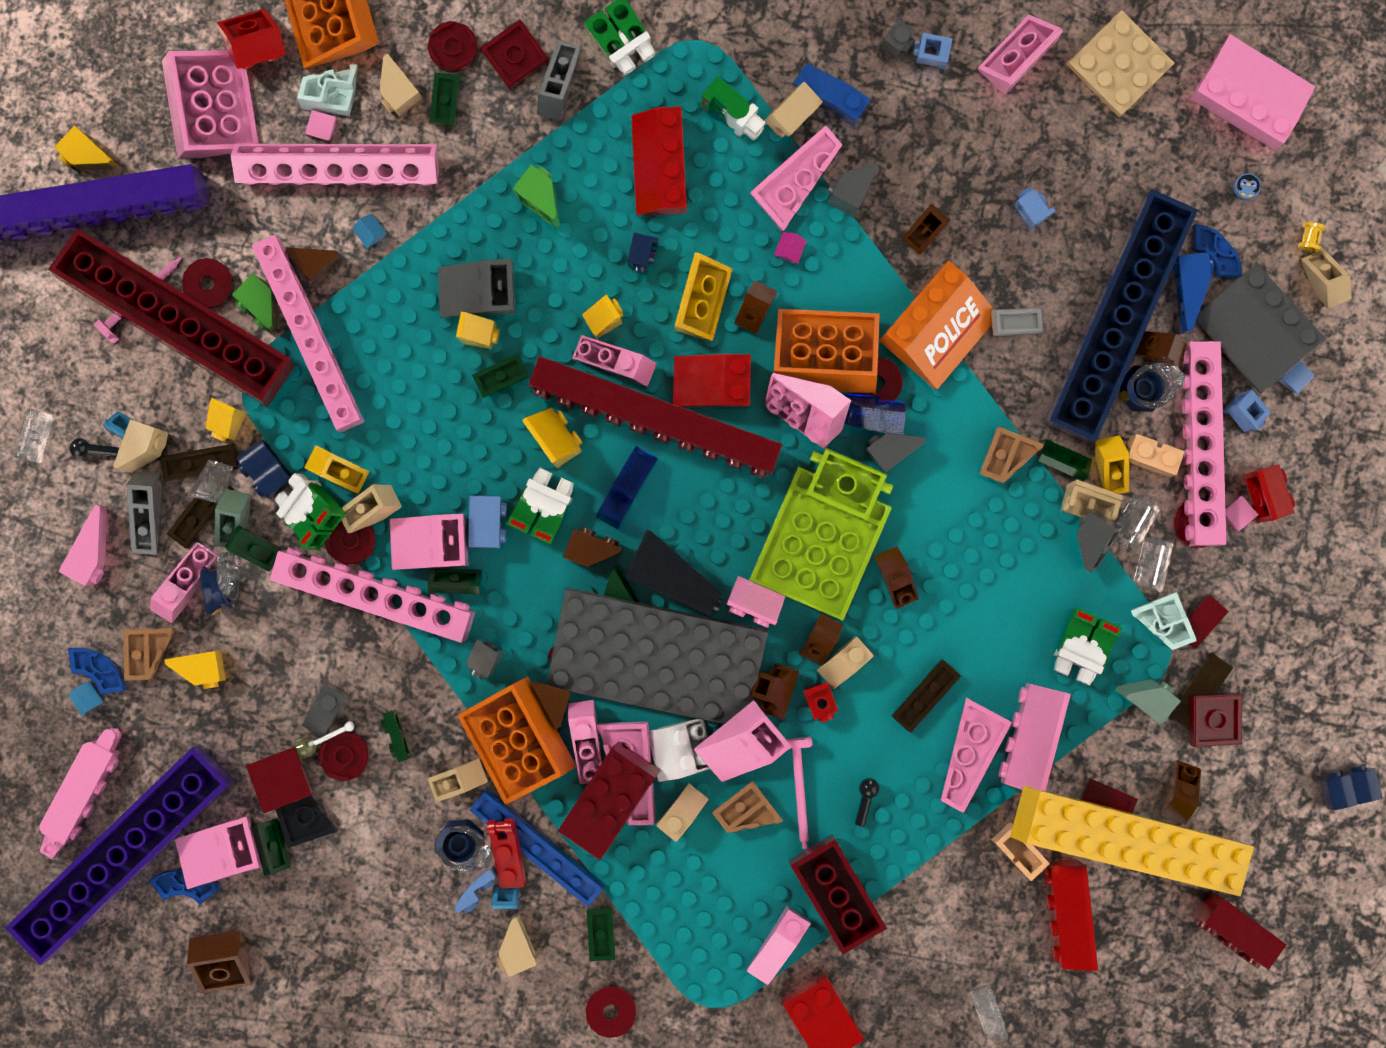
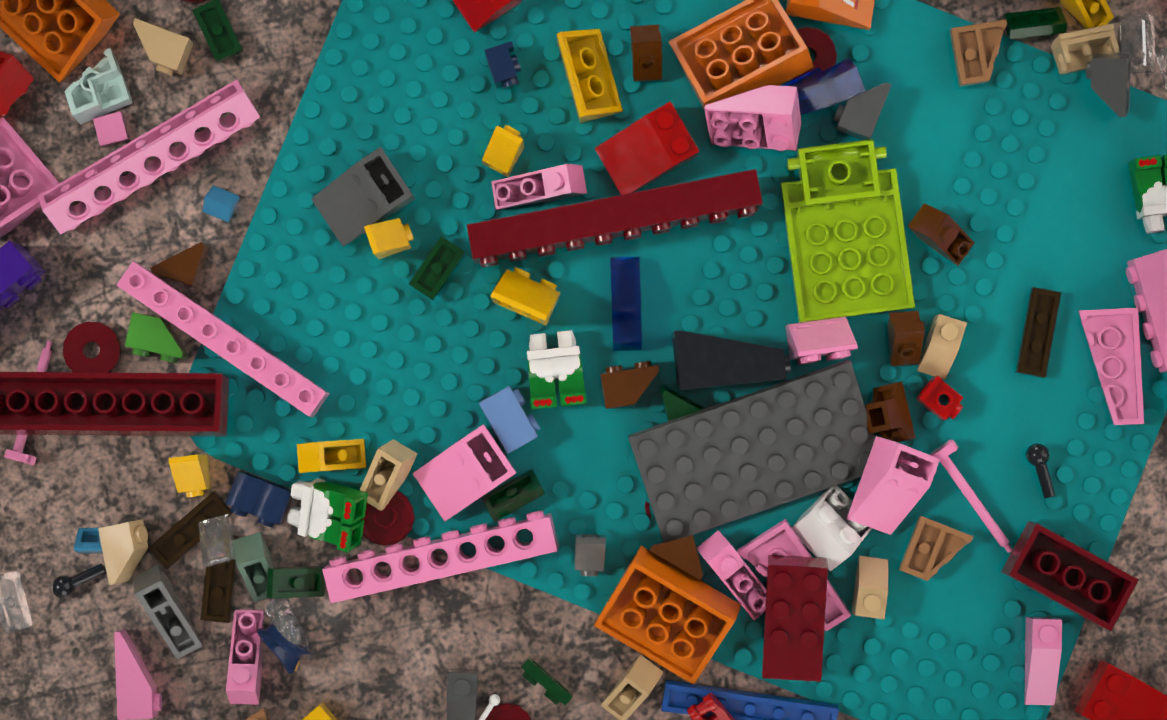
camera: 35 degrees left, 0 degrees up
bright green slope [512,164,560,229] -> none

